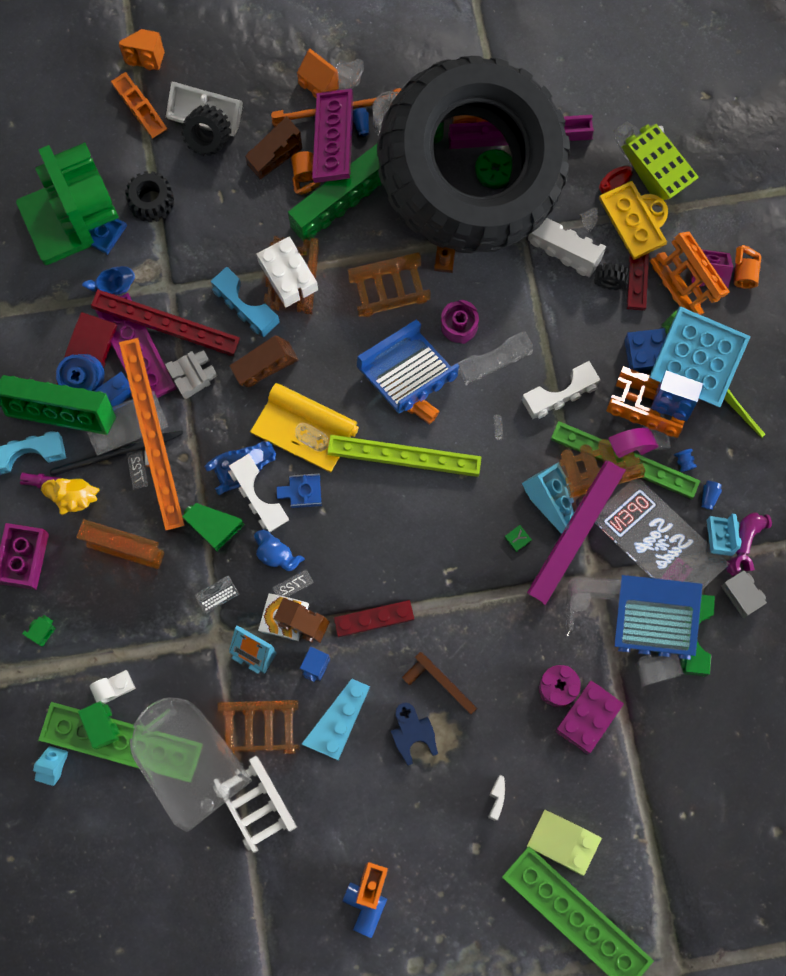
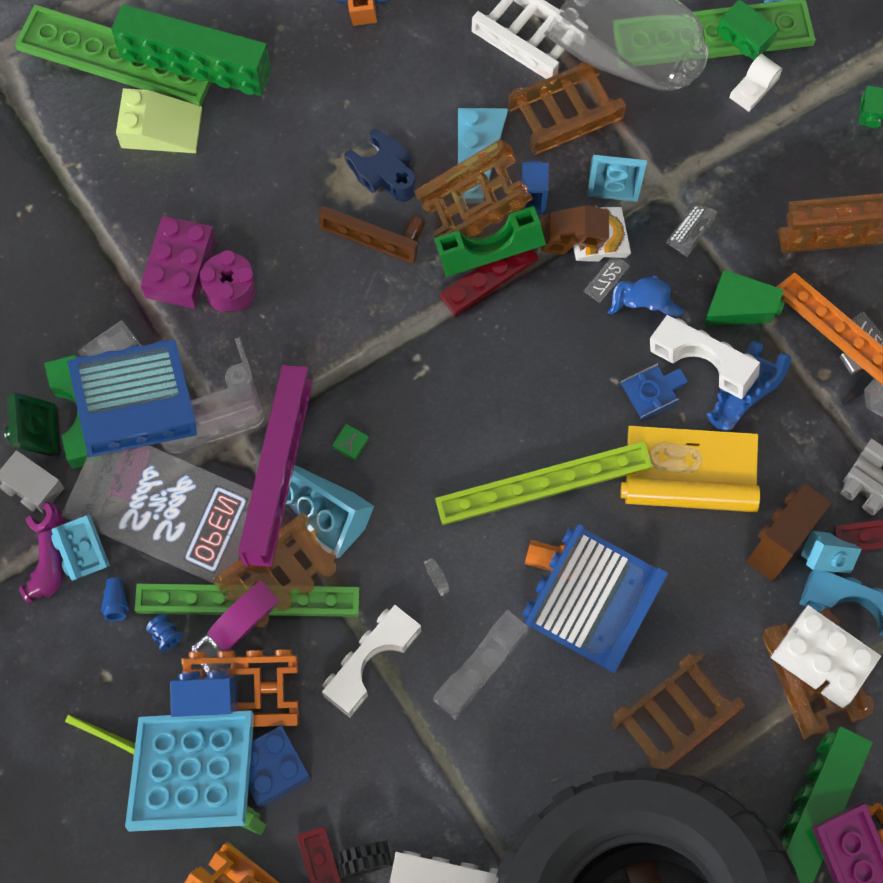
camera: 155 degrees right, 5 degrees down
magenta brick [441,300,479,344] -> none
white slope [488,775,505,821] -> none
none -> dark green tile [4,392,59,457]
none -> green brick [111,4,271,96]
none -> clear orange fence [414,139,533,237]
none -> green arch [434,206,546,277]
none -> medium azure brick [801,531,862,574]

